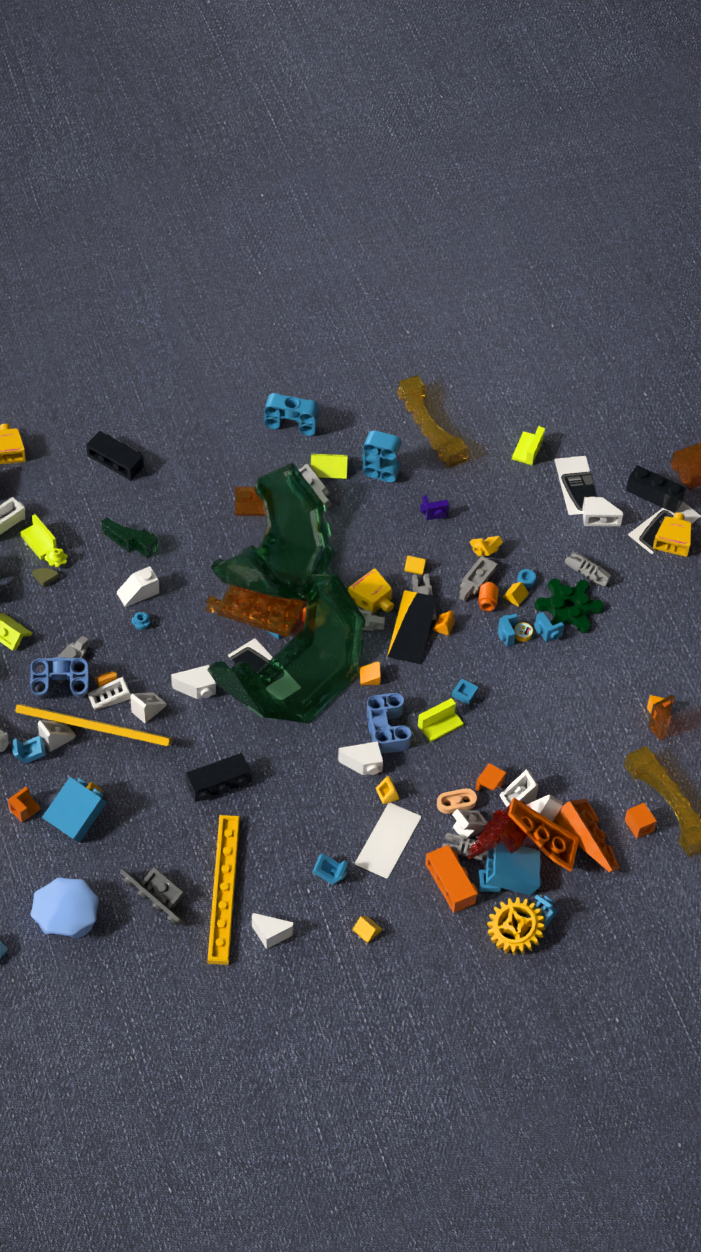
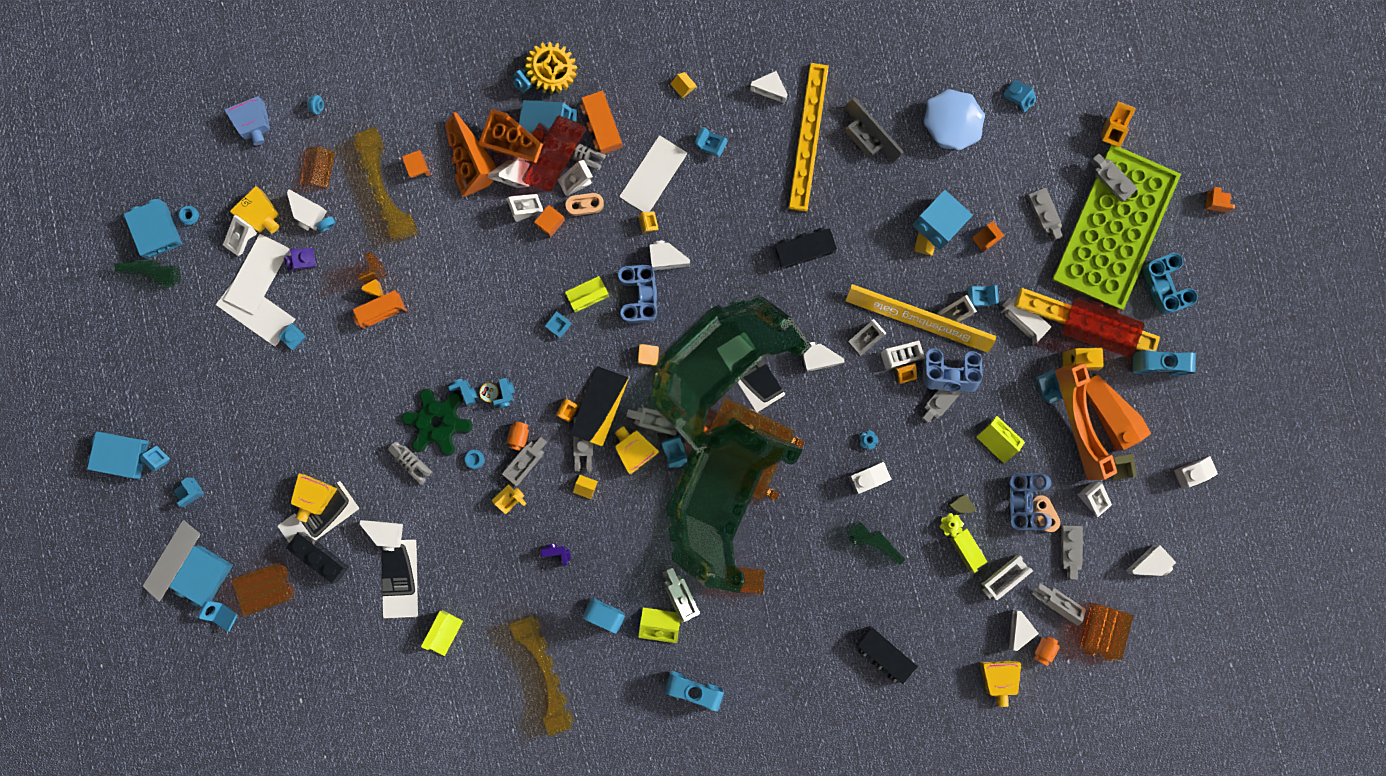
camera: 175 degrees left, 30 degrees up
yellow slope [503,582,529,607] -> none
none -> orange window [353,290,407,329]

